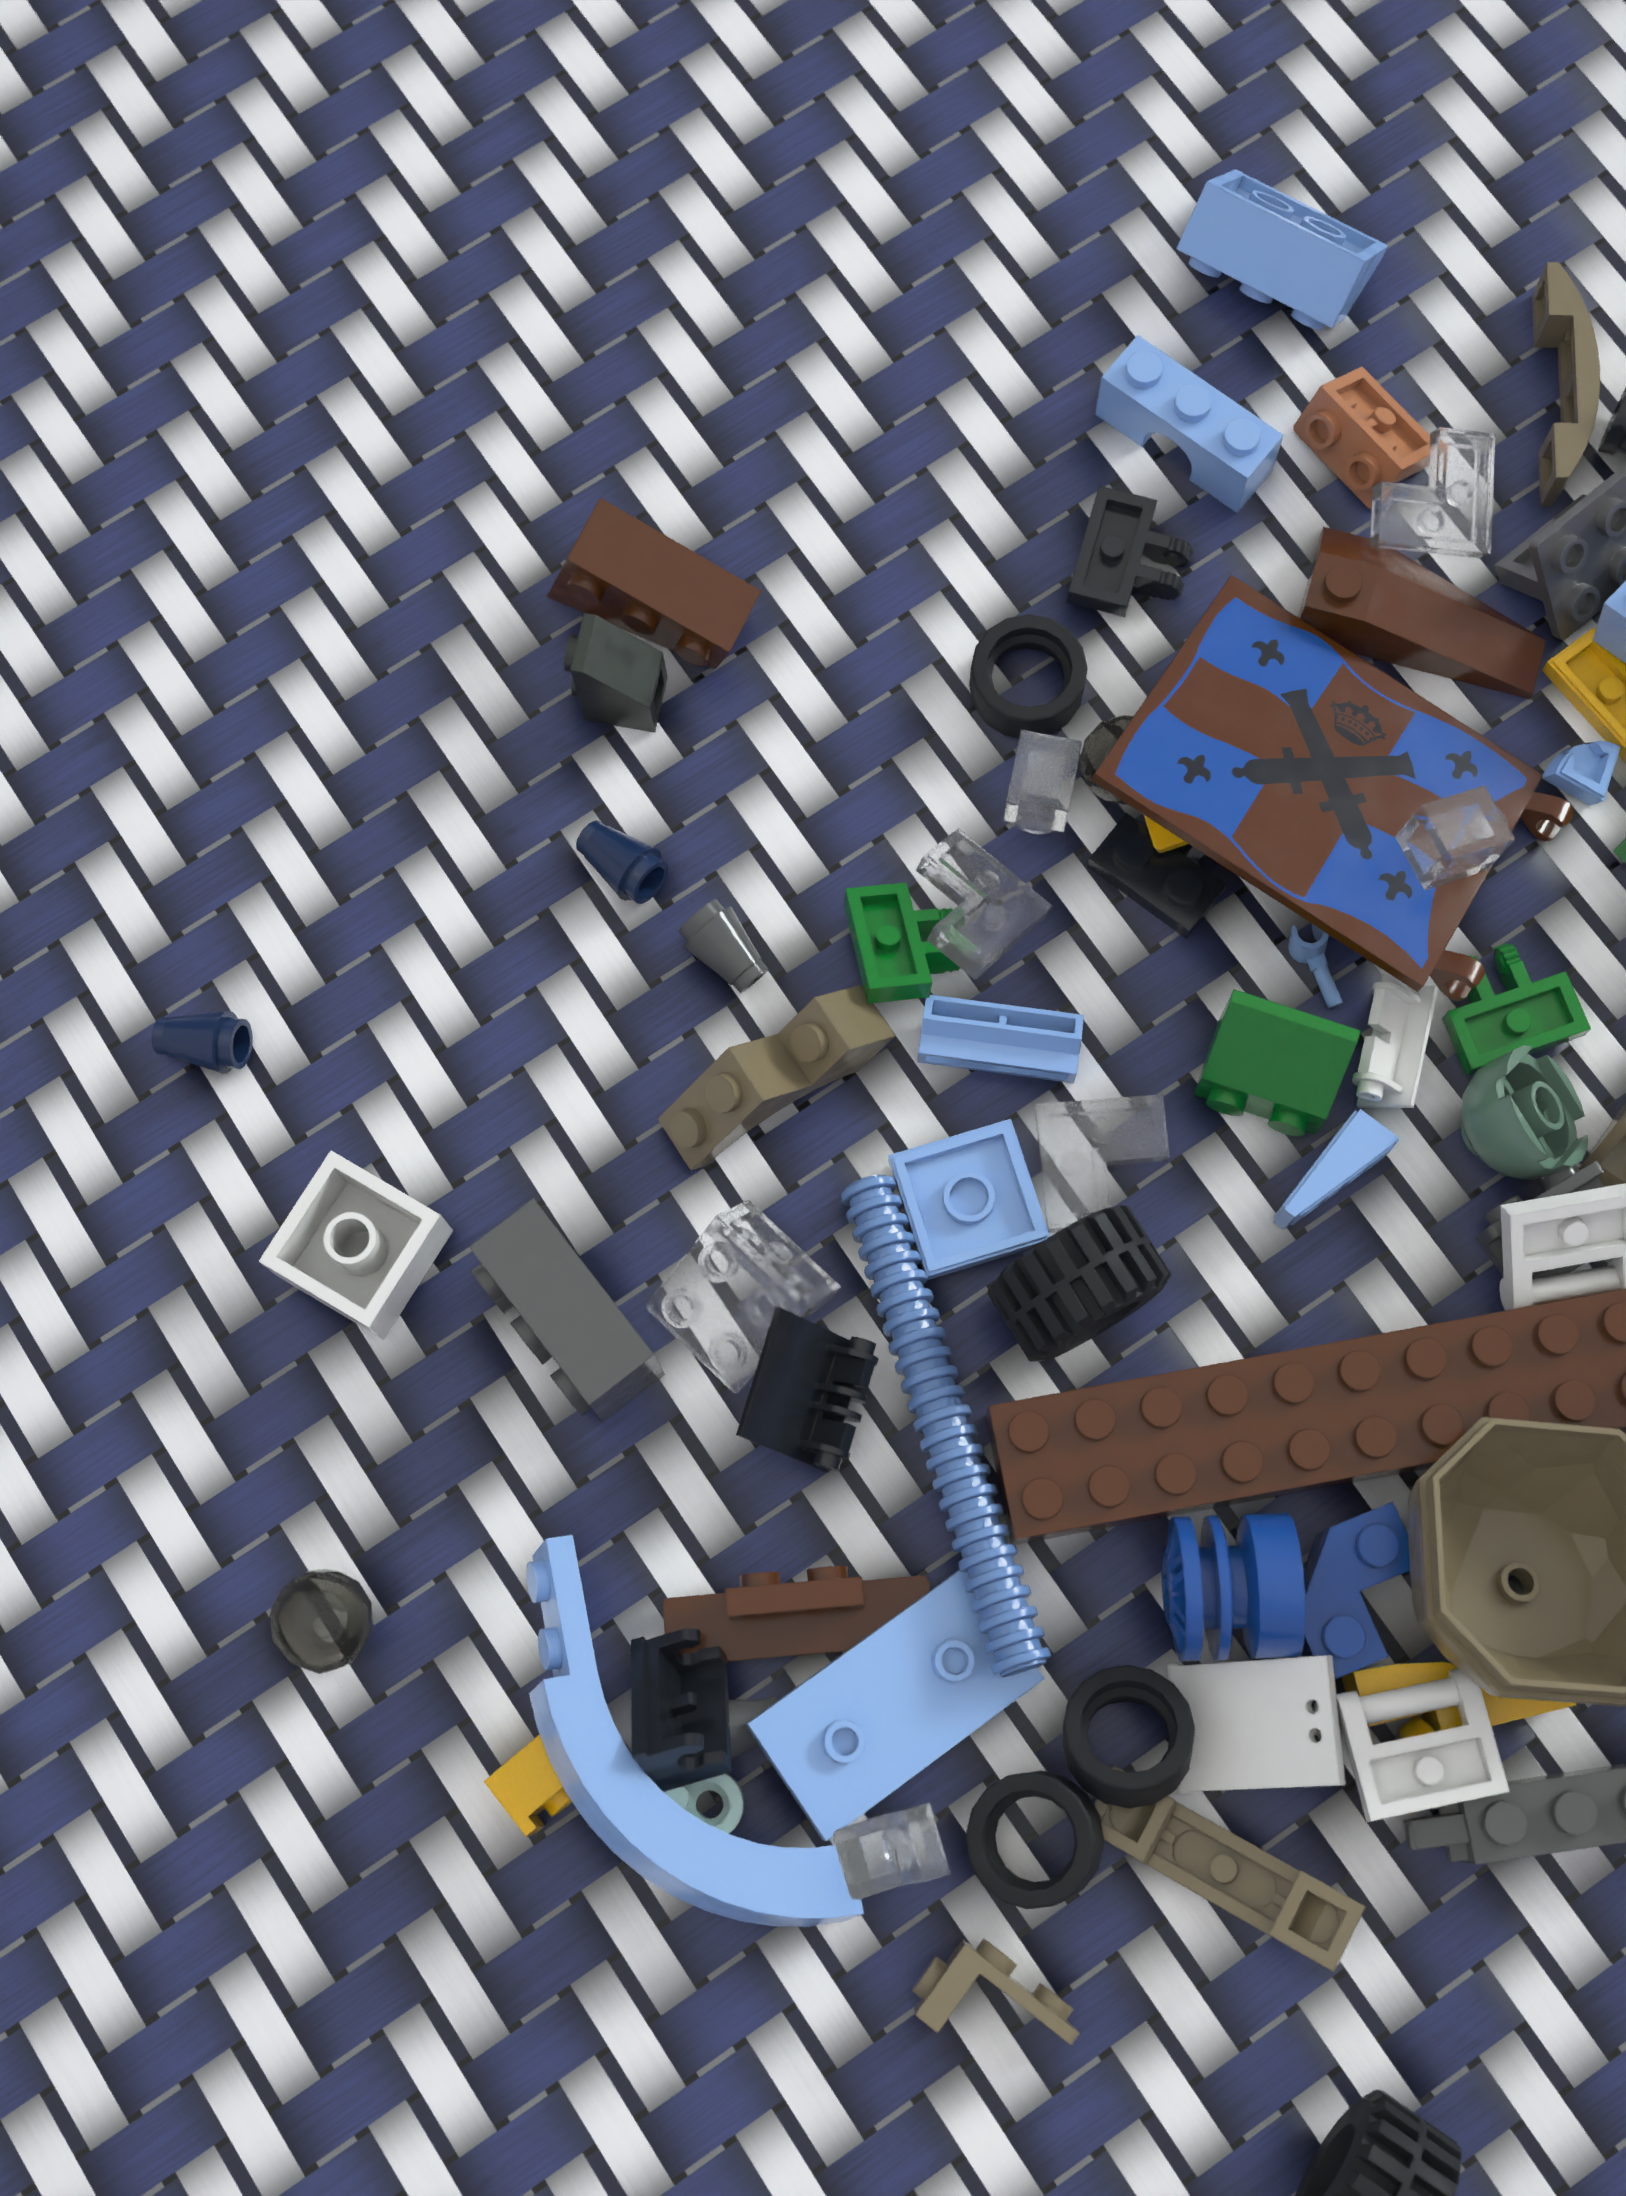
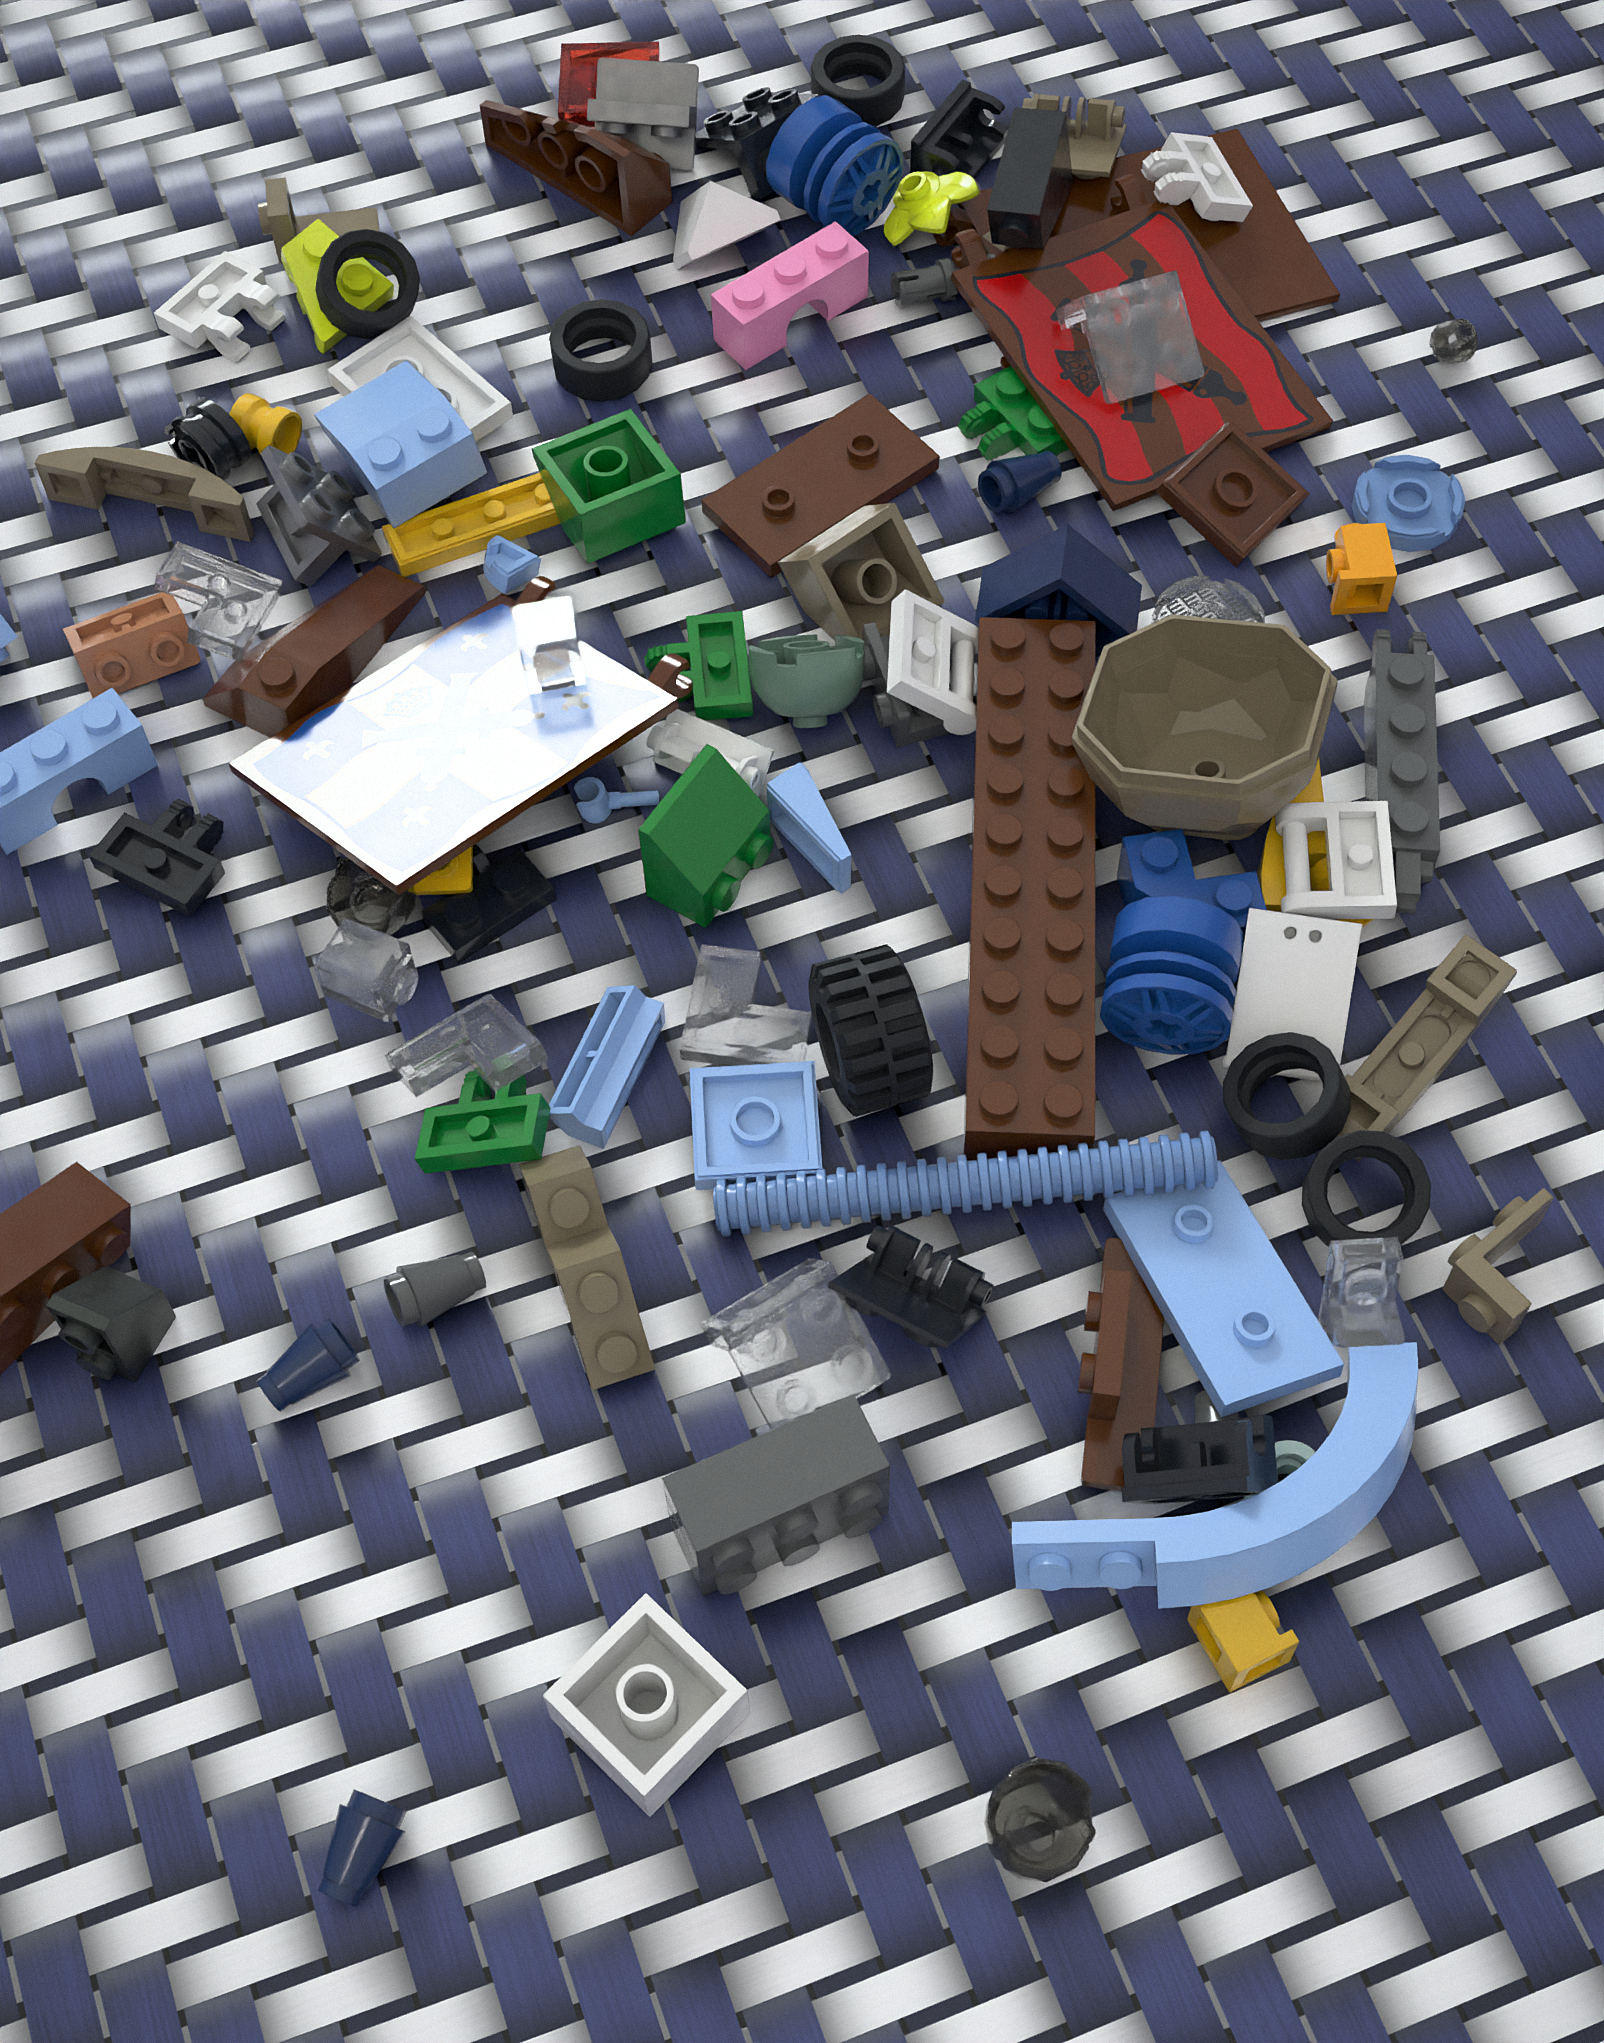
camera: 80 degrees left, 15 degrees down
black tyre [969,614,1088,740] -> none

